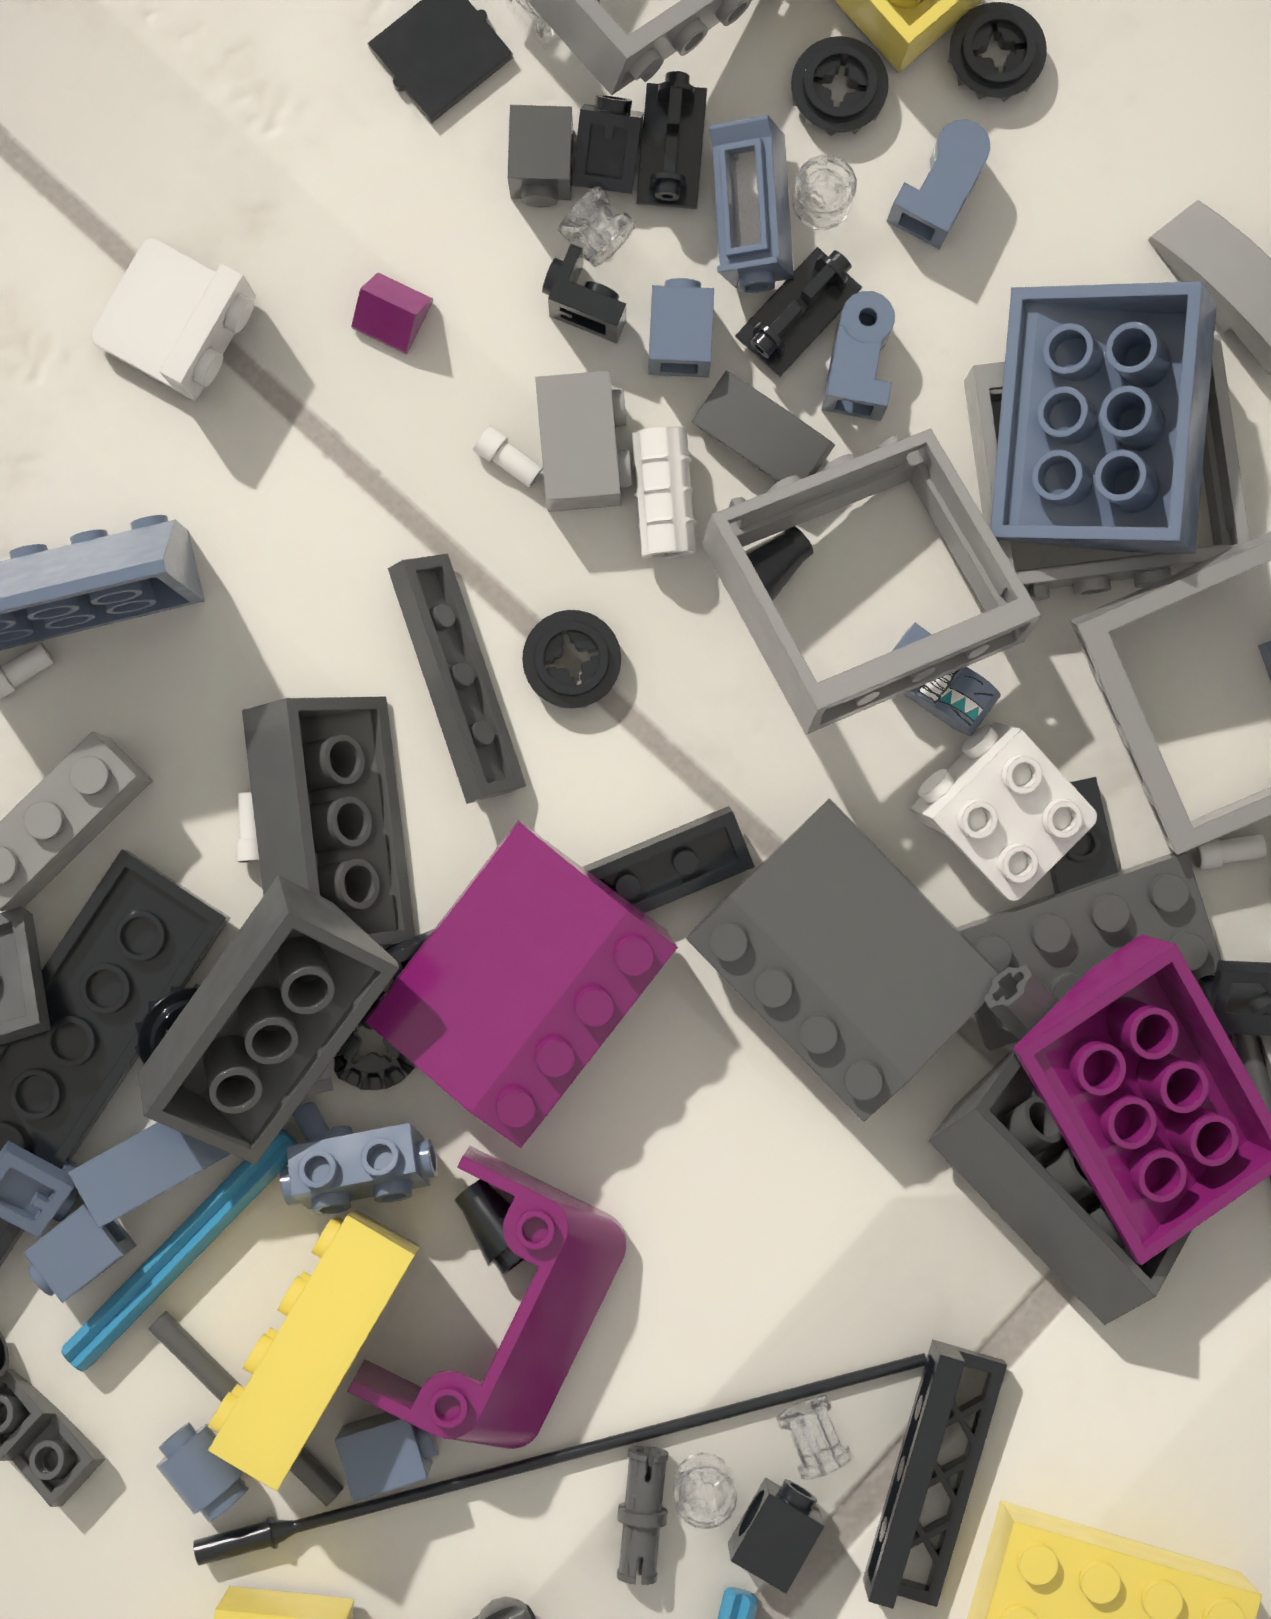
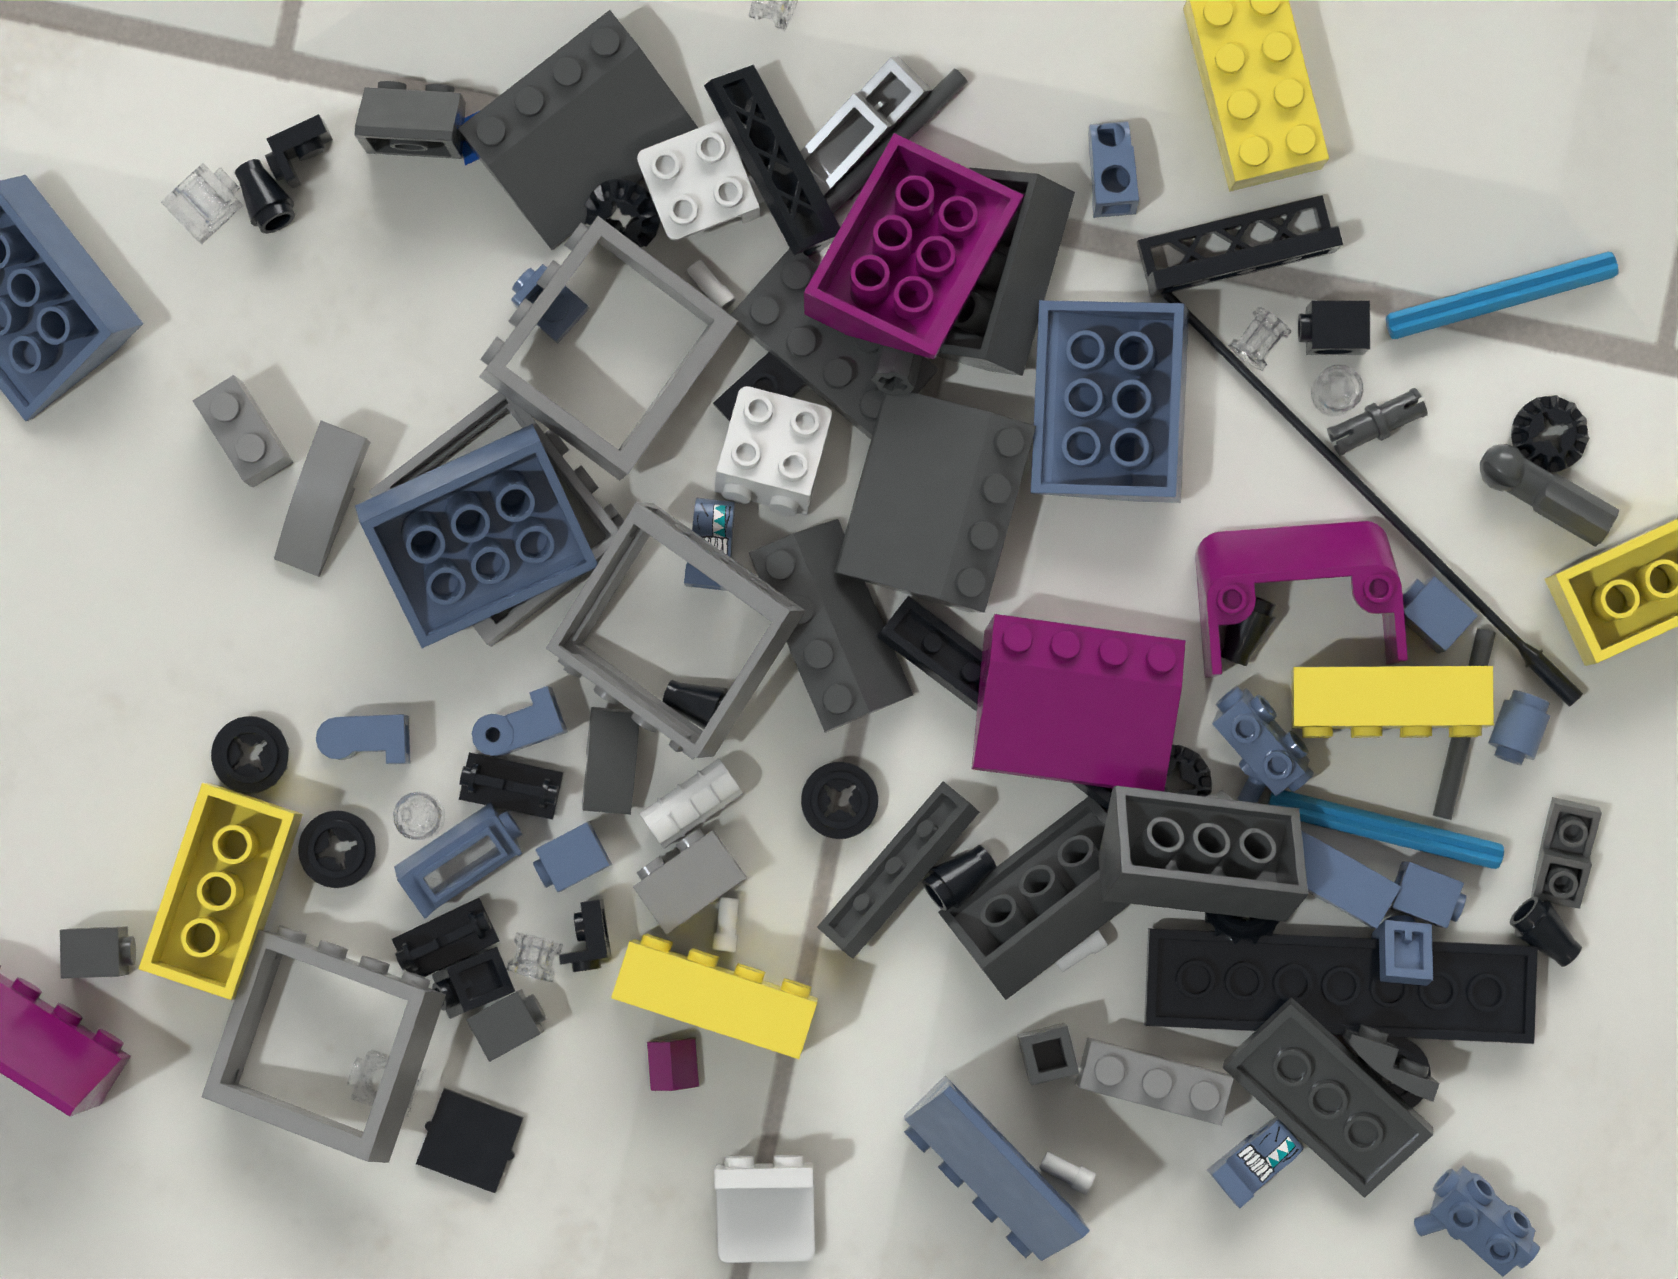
camera: 115 degrees left, 0 degrees up
none -> light yellow brick [611,933,818,1059]
none -> dark grey slope [749,519,913,733]
none -> black cone [922,845,996,912]
none -> dark grey brick [1017,1023,1079,1085]
none -> sand blue slope [1031,300,1189,503]
none -> sand blue leg [1088,121,1139,218]

